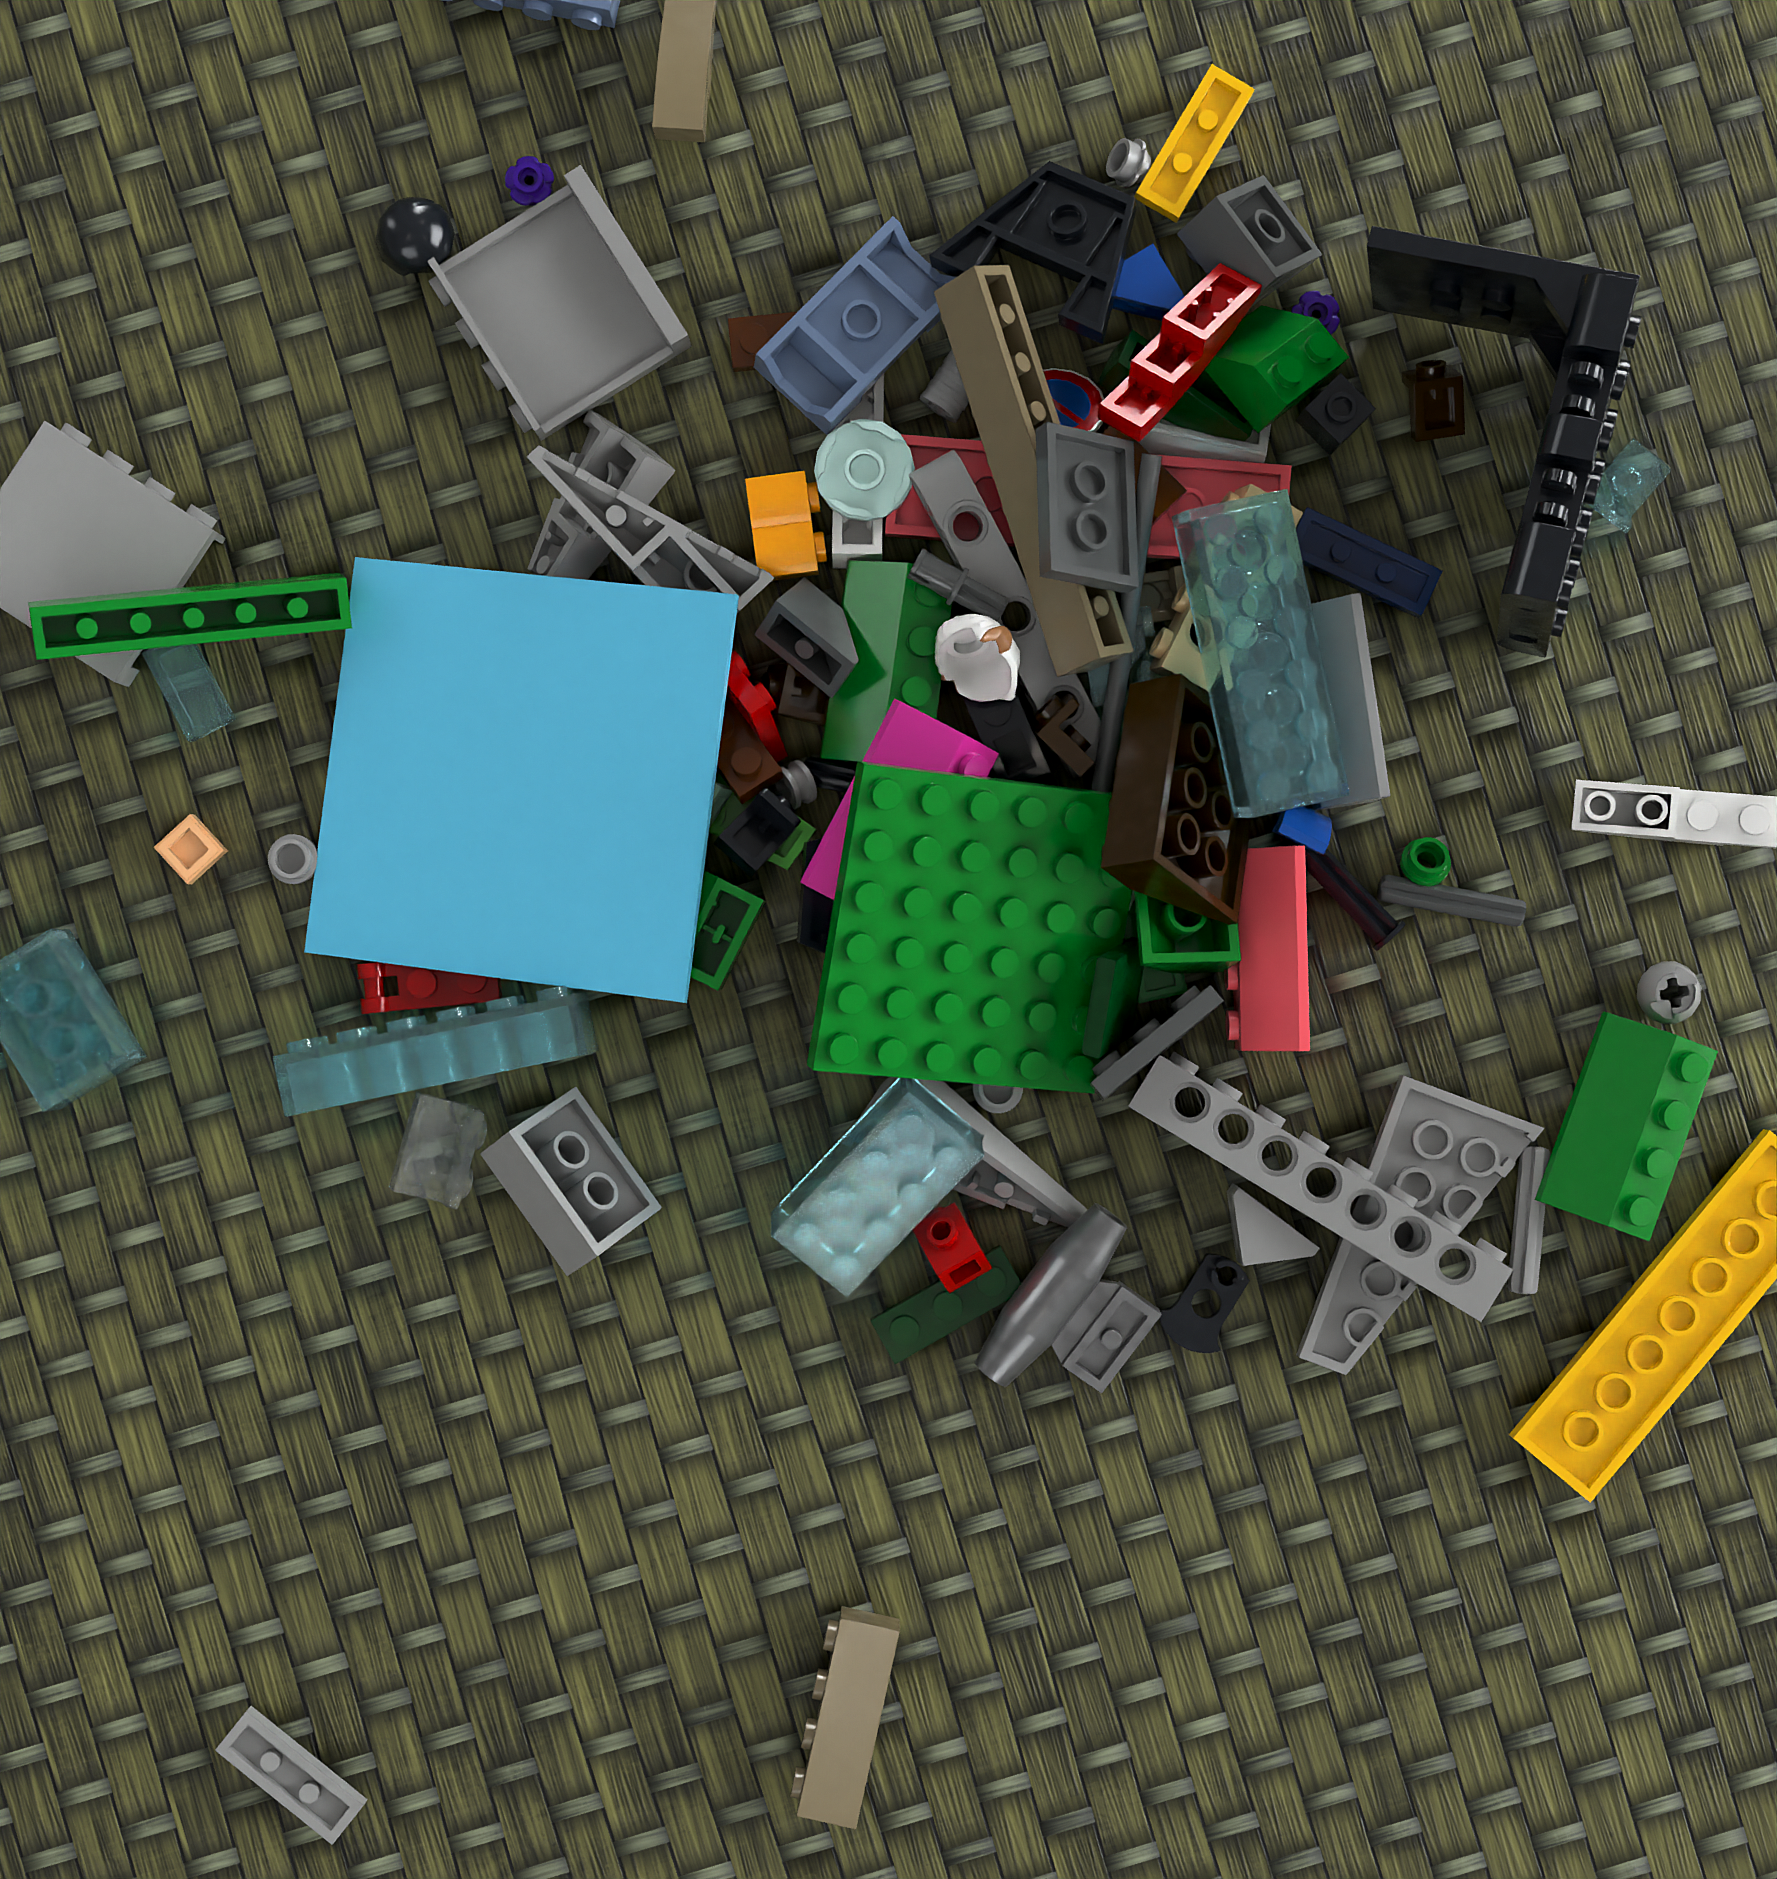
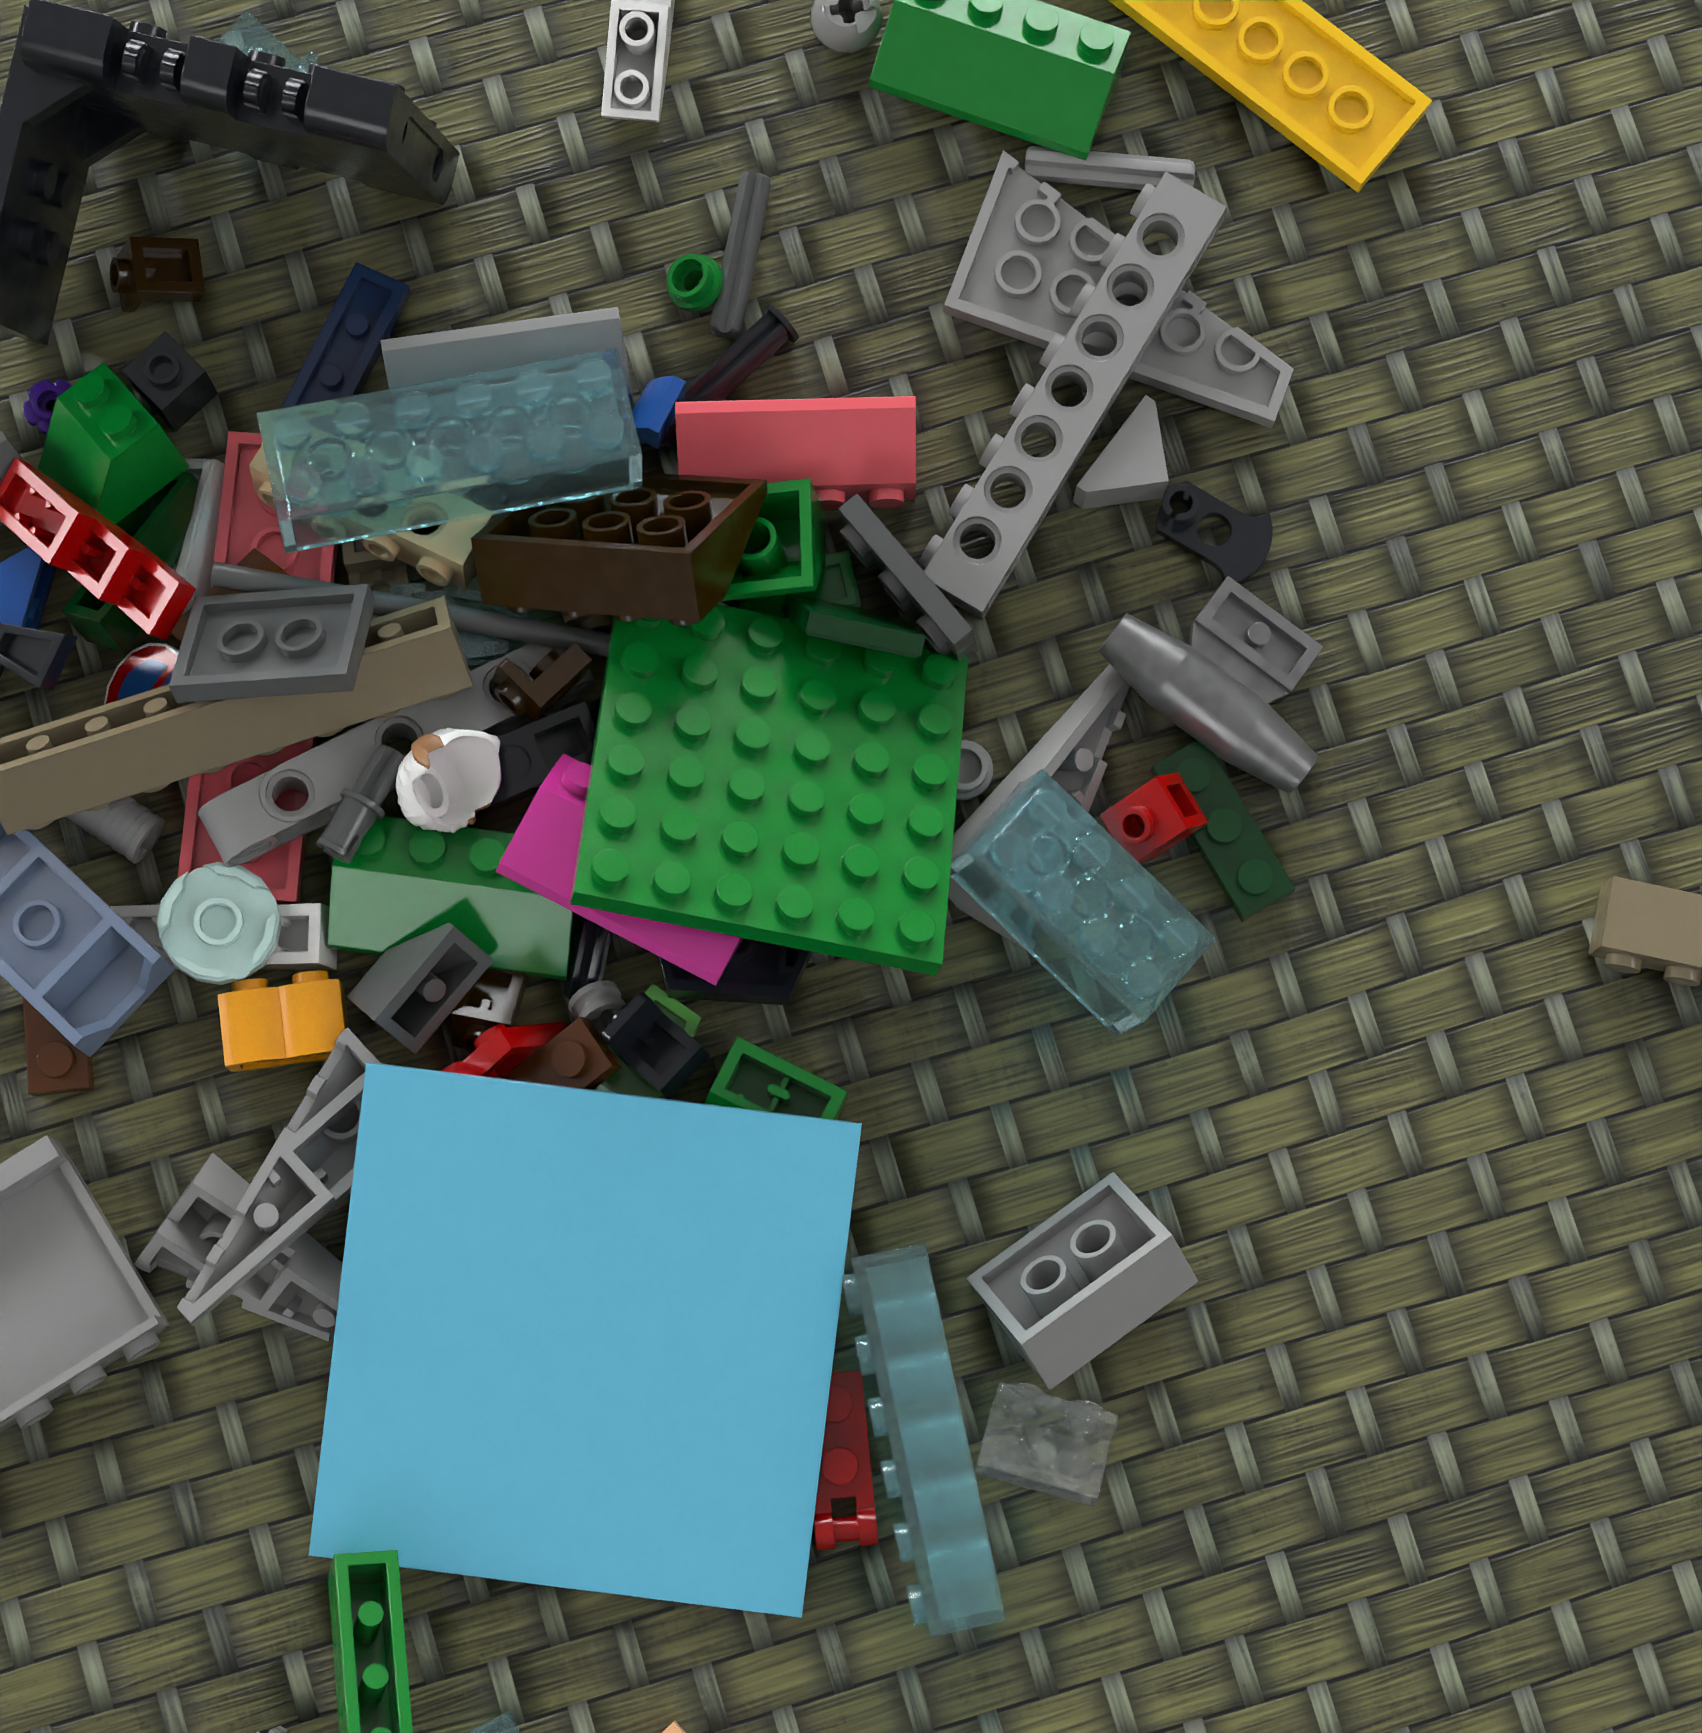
camera: 90 degrees left, 10 degrees down
light grey plate [268,834,318,884] -> none

